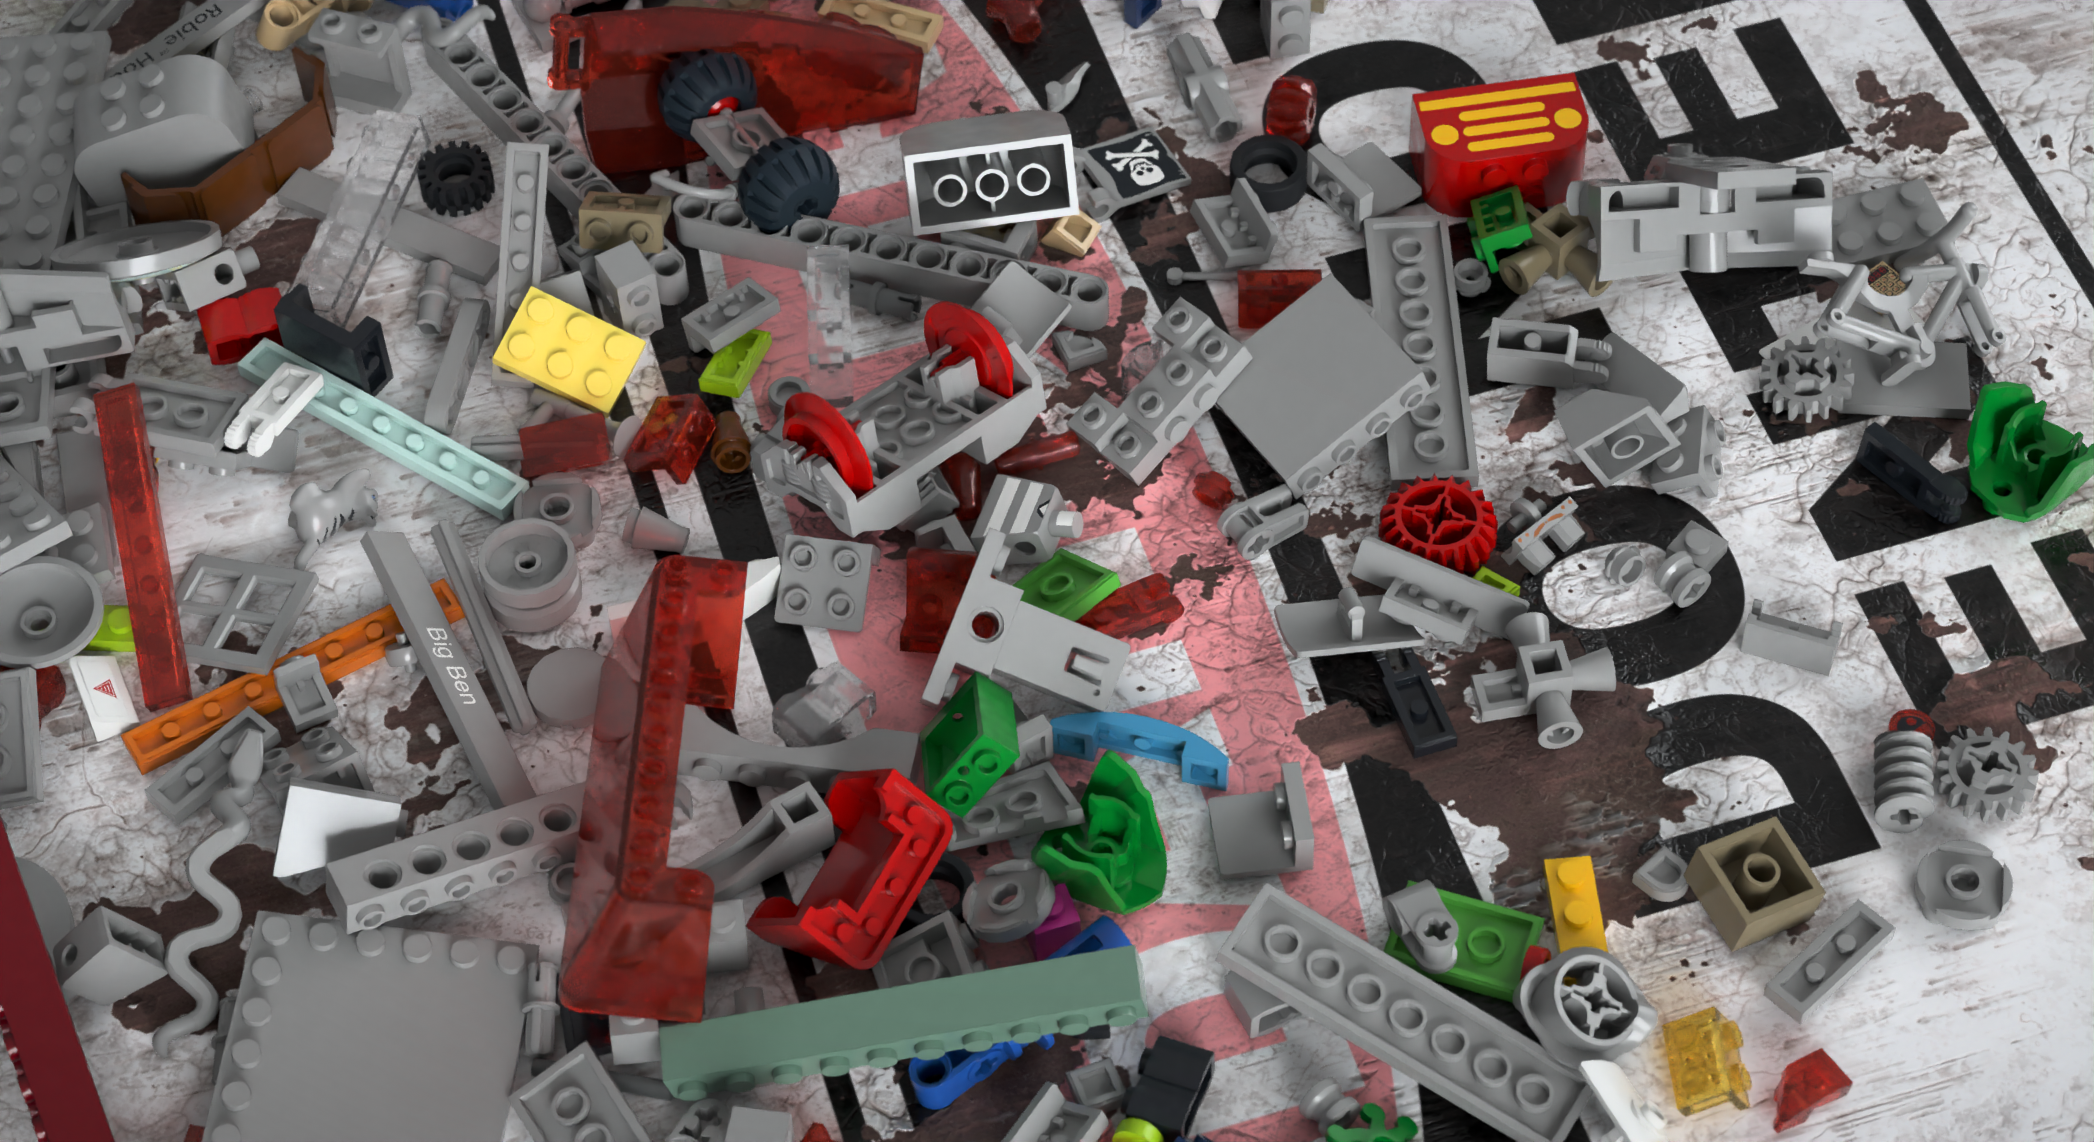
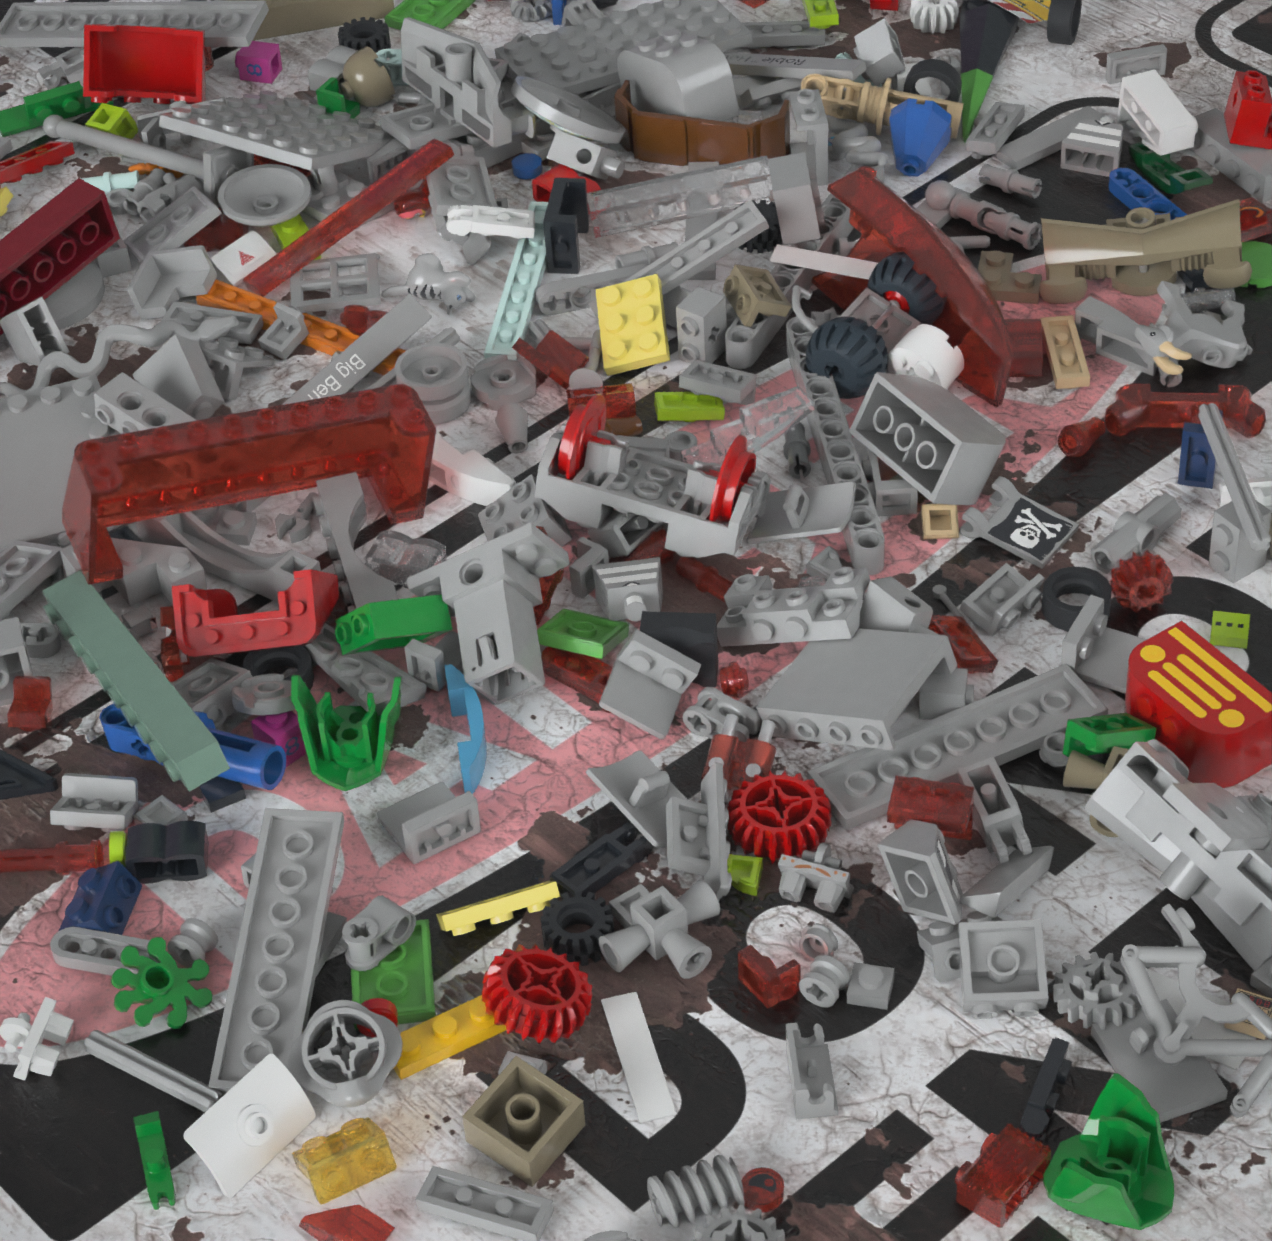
camera: 65 degrees right, 10 degrees down
light grey bar [1045,62,1090,112] -> none
none -> light grey panel [127,245,218,320]
none -> clear red piece [149,606,191,682]
none -> clear red plate [340,305,388,336]
none -> light yellow plate [436,881,560,936]
none -> red gear [481,944,592,1044]
none -> blue tile [512,153,542,180]
none -> black tyre [541,891,614,966]
none -> light grey bracket [599,629,701,740]
none -> white sticker [601,992,677,1123]
none -> black brick [640,611,718,687]
none -> clear red piece [701,714,776,803]
none -> clear red bracket [738,945,801,1008]
none -> light grey brick [768,152,825,245]
none -> white sticker [769,244,878,280]
none -> light grey torso [859,576,939,635]
none -> white brick [887,324,964,389]
none -> clear red bracket [887,776,974,840]
none -> clear red brick [955,1124,1051,1228]
none -> light grey plate [958,919,1049,1019]
none -> clear red cone [1058,417,1105,457]
none -> lime tile [1210,611,1250,649]

